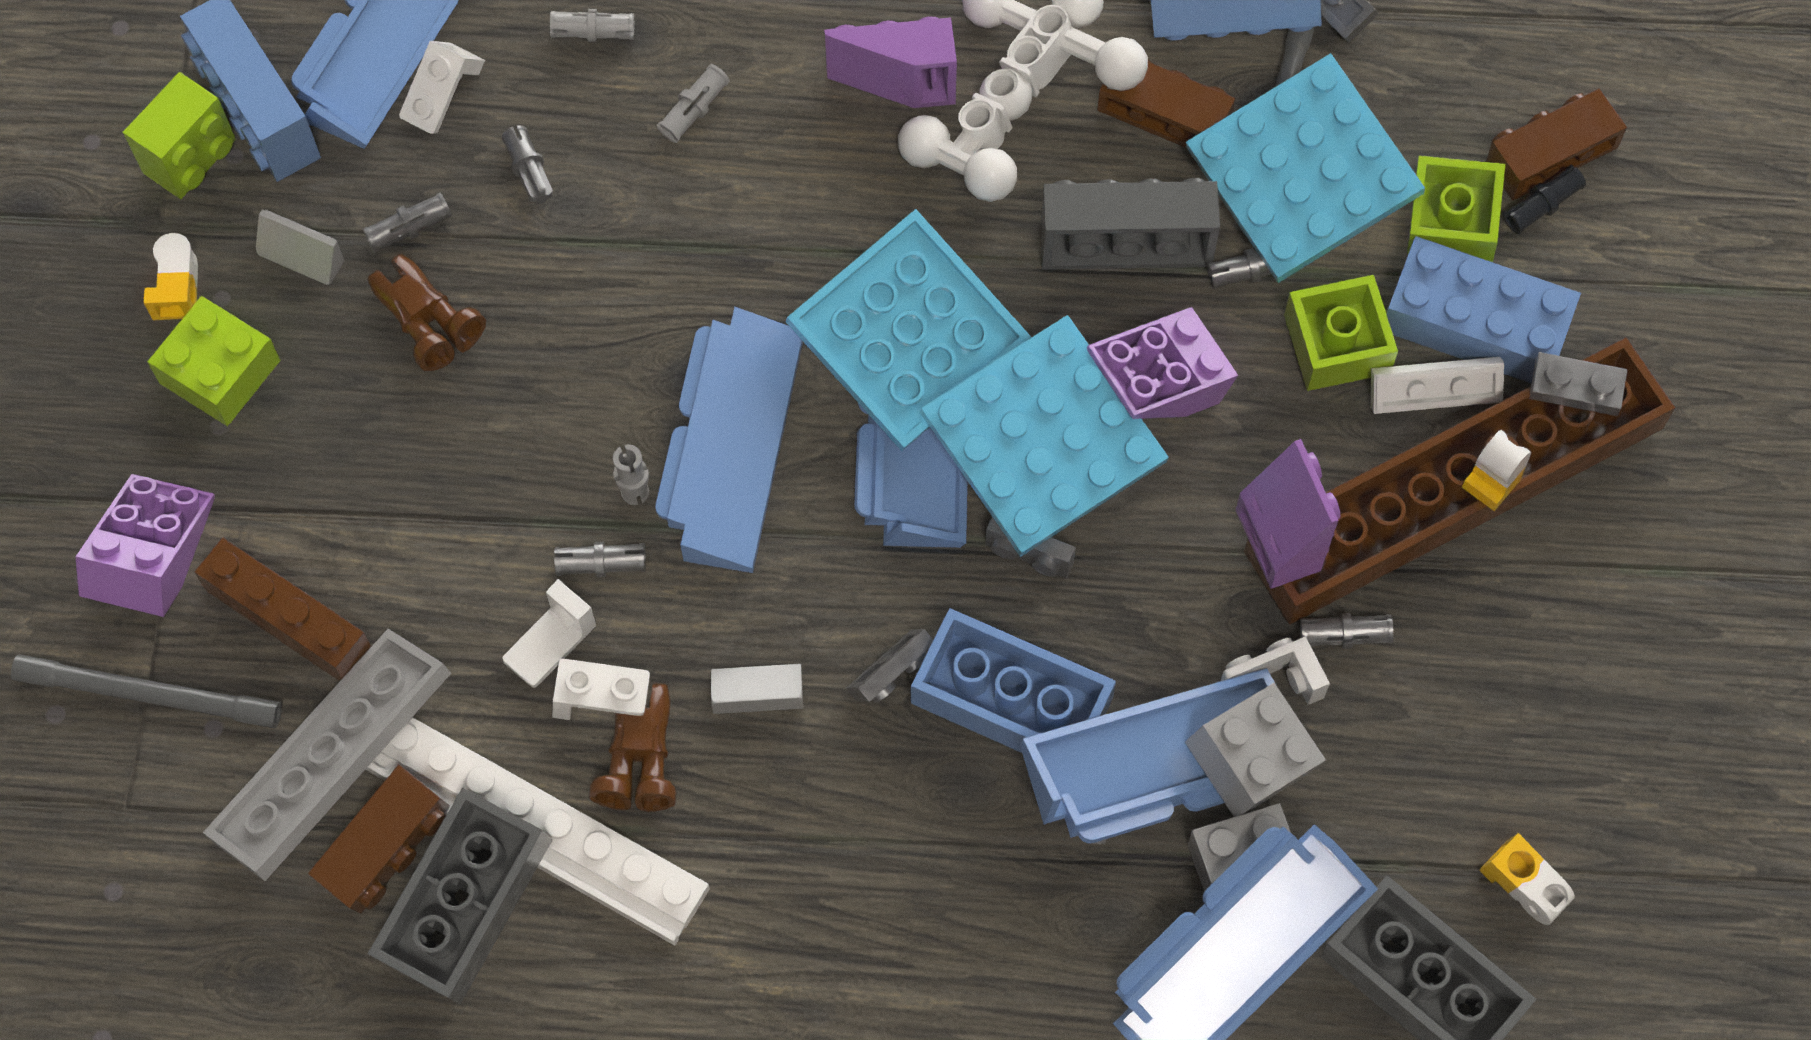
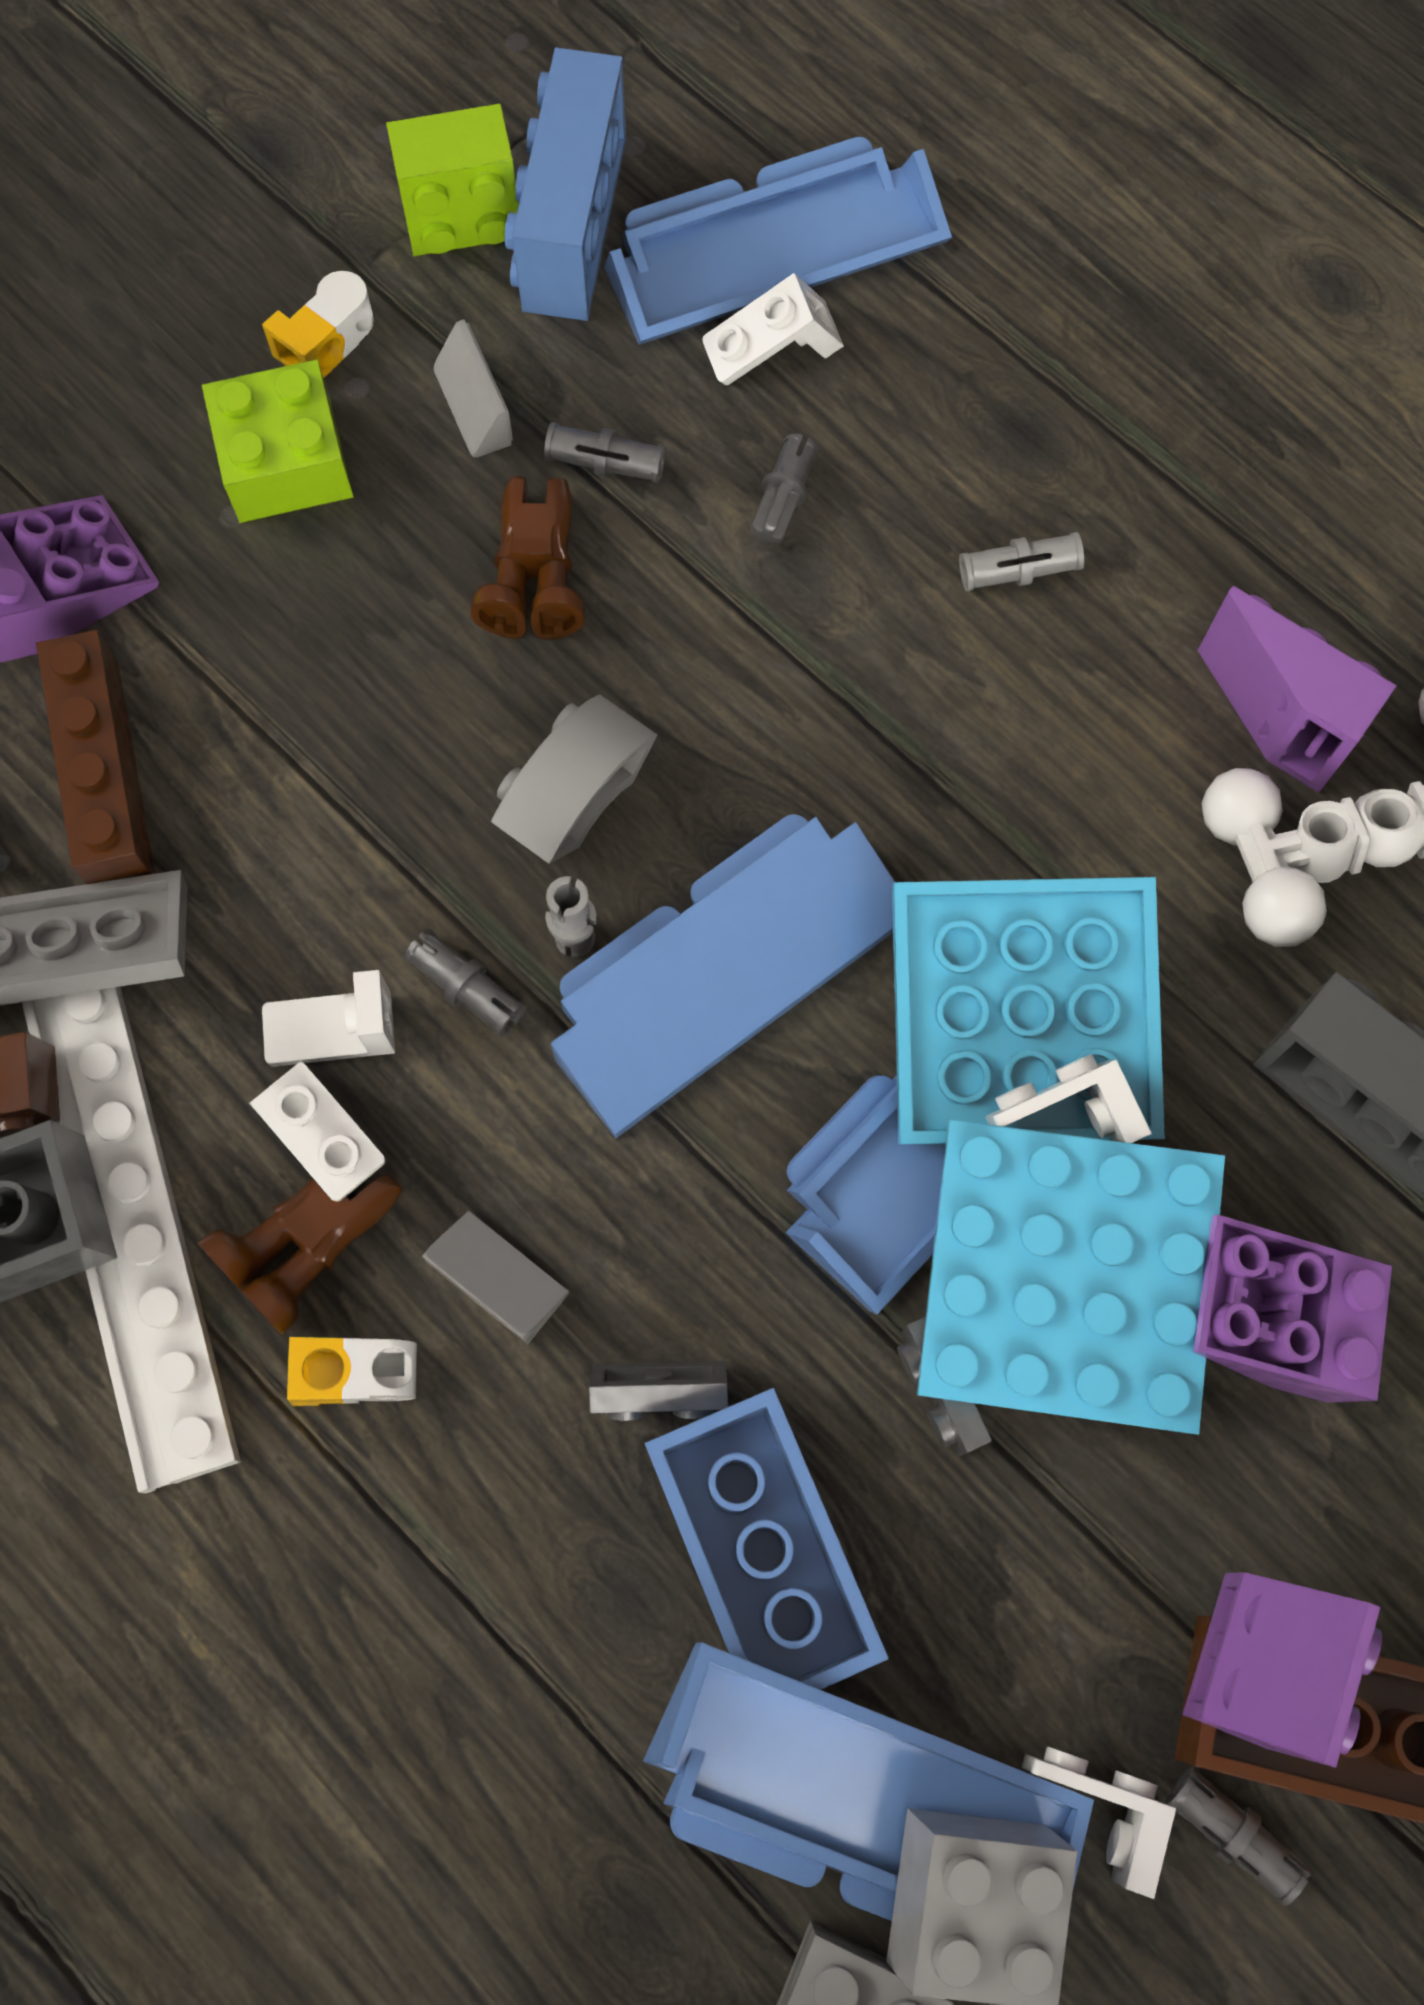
camera: 40 degrees right, 5 degrees up
light grey pin [550,9,635,42] -> none
none -> leg [287,1337,417,1406]
none -> light grey brick [491,694,657,864]
none -> white bracket [985,1054,1152,1143]

